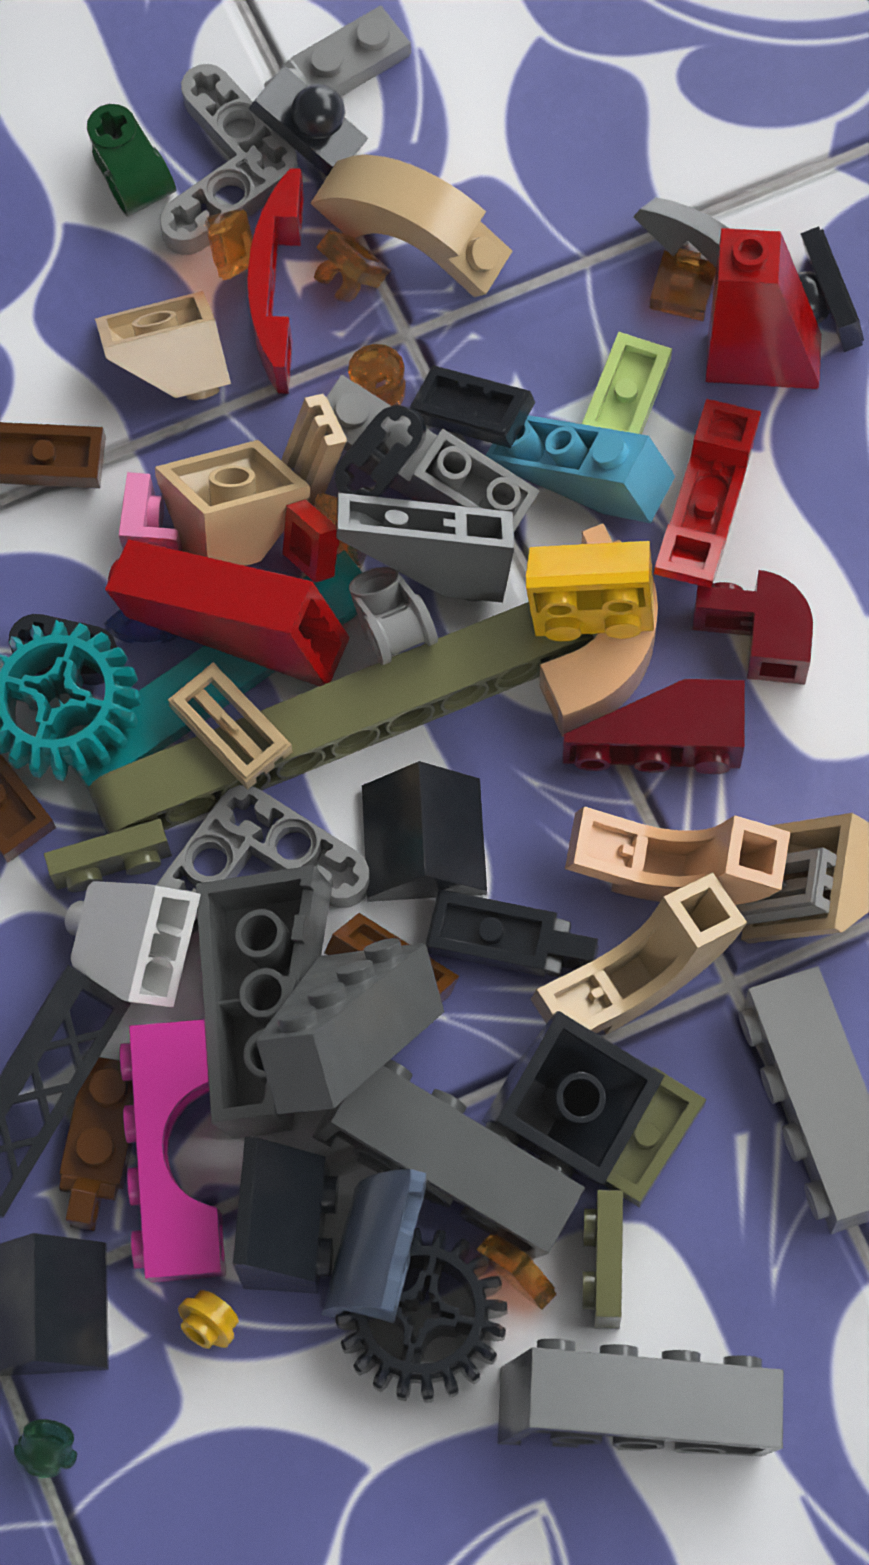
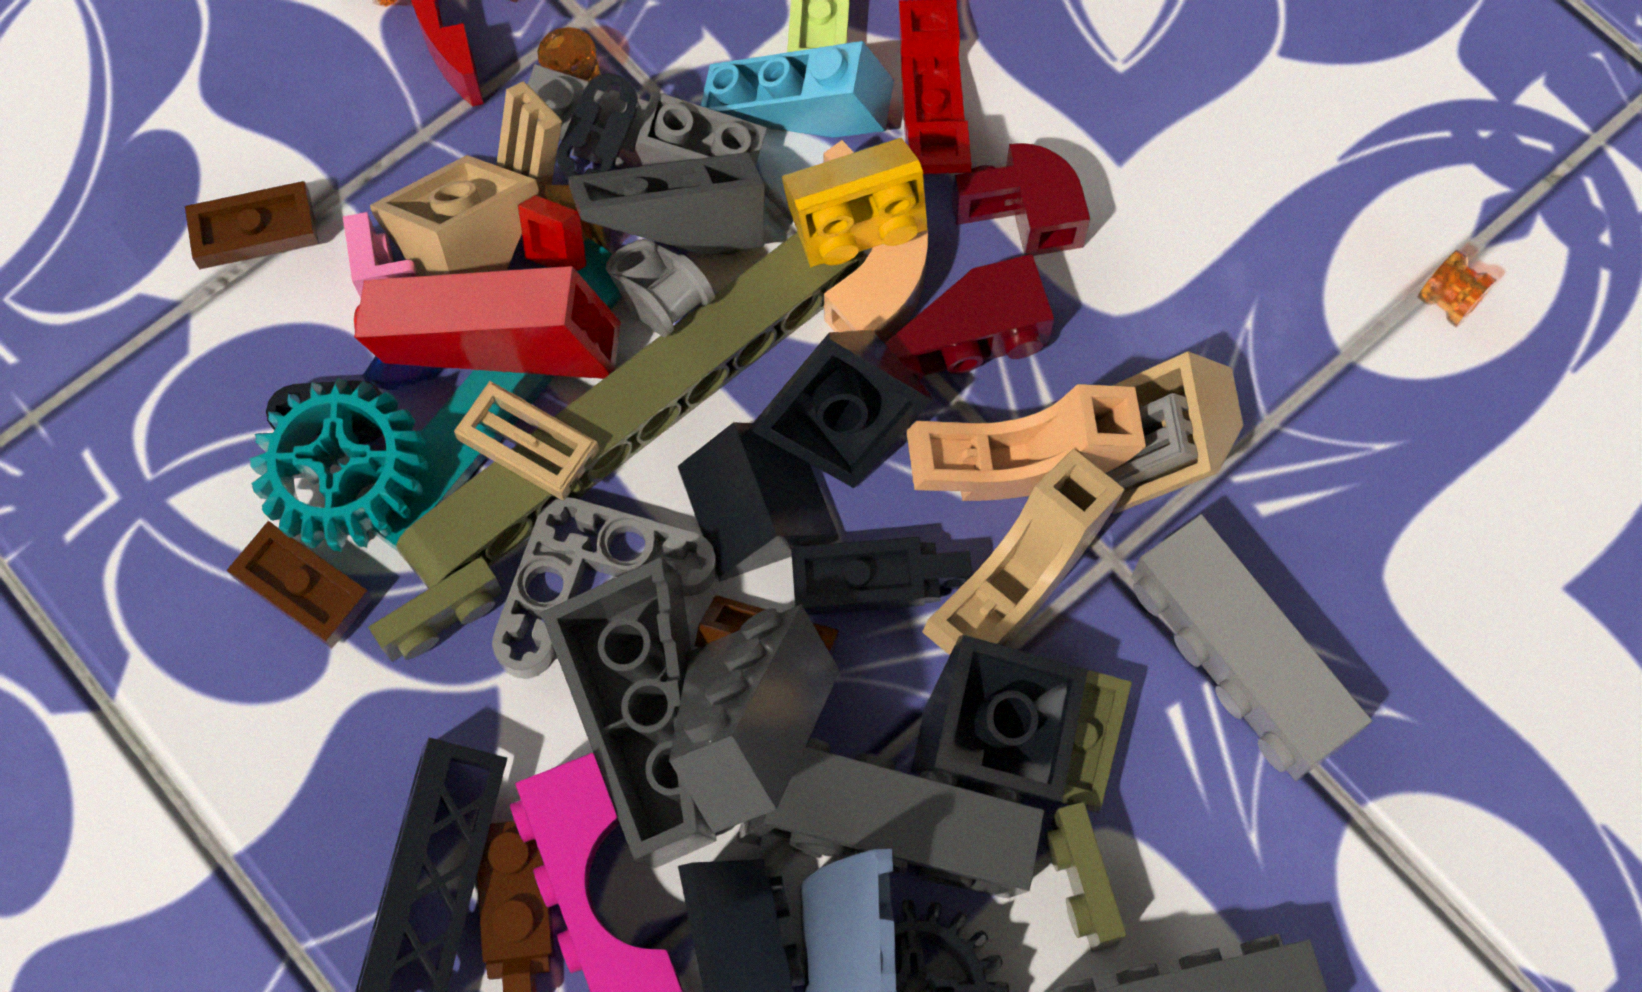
camera: 20 degrees left, 0 degrees up
white torso [65,881,201,1008] -> none
tan slope [95,291,231,400] -> none
black plate [410,365,535,448] -> none
clear orange tile [476,1234,557,1310] -> none
none -> black slope [752,330,932,488]

